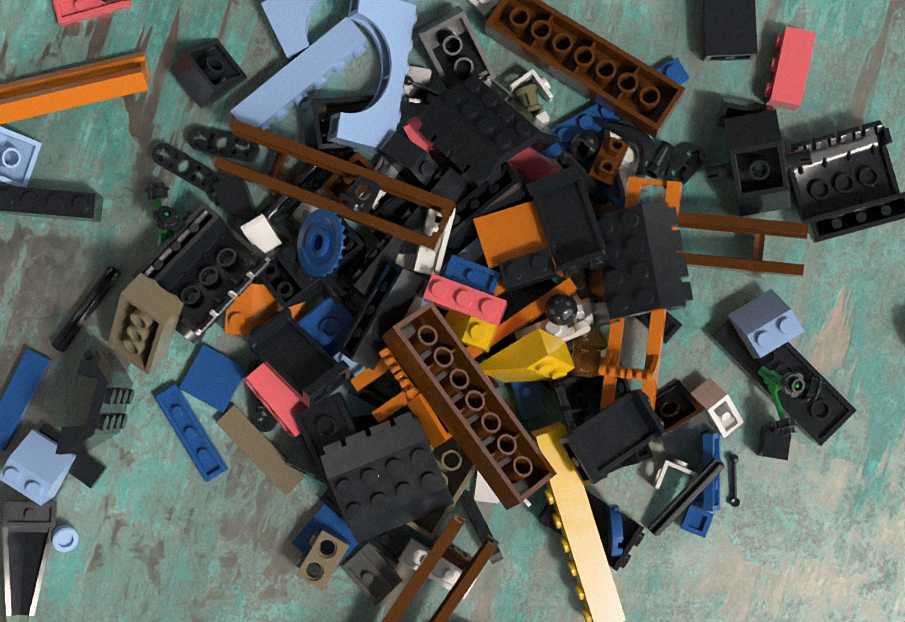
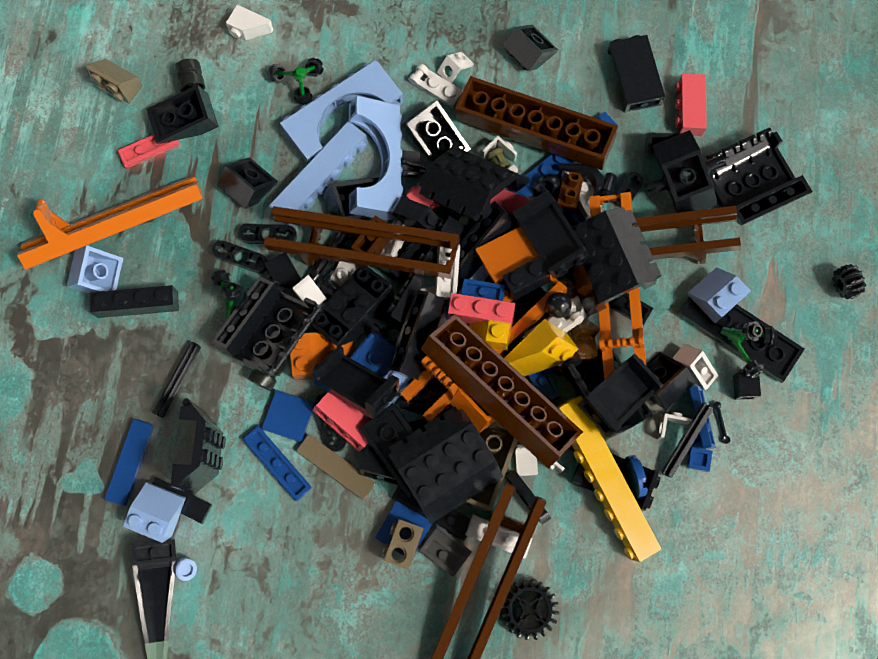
camera: 15 degrees left, 10 degrees down
dark tan brick [107,273,184,375] -> none
blue gear [297,209,346,277] -> none
black bracket [339,176,381,214] -> none

